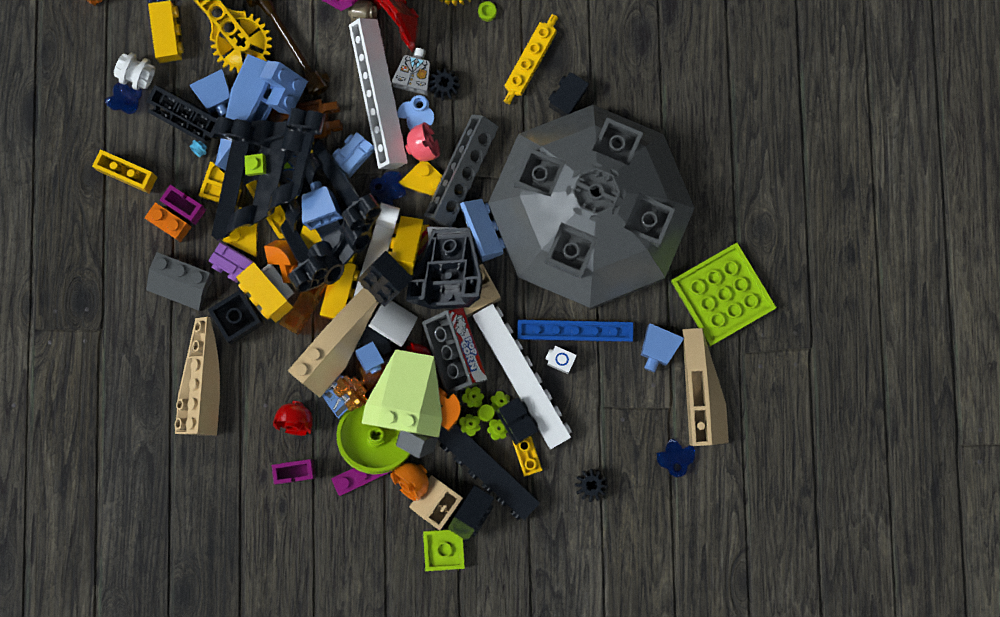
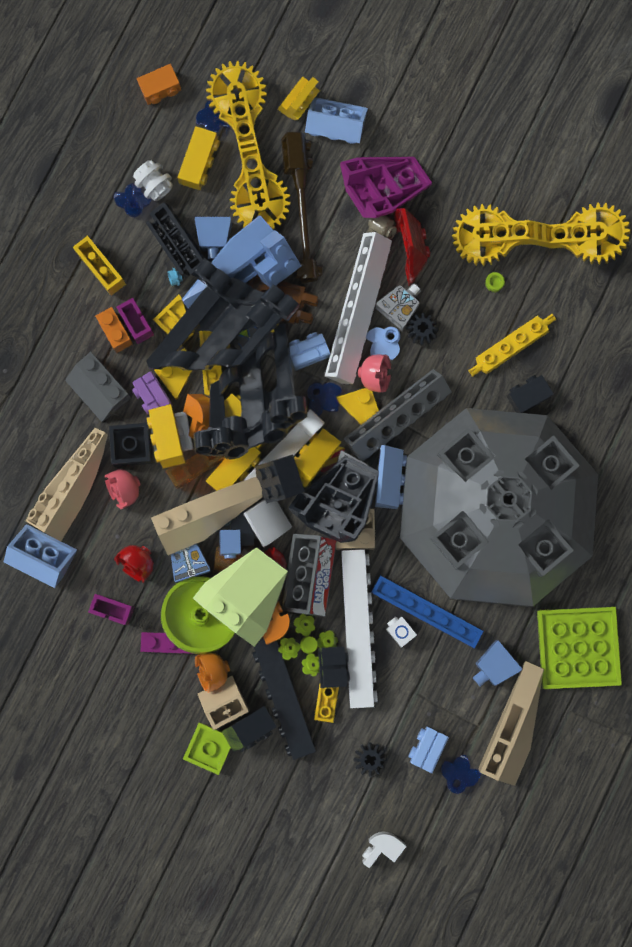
camera: 30 degrees right, 0 degrees up
lime plate [245,154,266,176] -> none
medium blue torso [302,181,343,230] -> none
clear orange hips [333,375,368,412] -> none
dark grey slope [396,430,438,458] -> none
none -> light blue slope [4,524,77,588]
none -> coral cylinder [105,470,140,509]
none -> white brick [362,832,406,868]
none -> light blue brick [408,726,449,773]

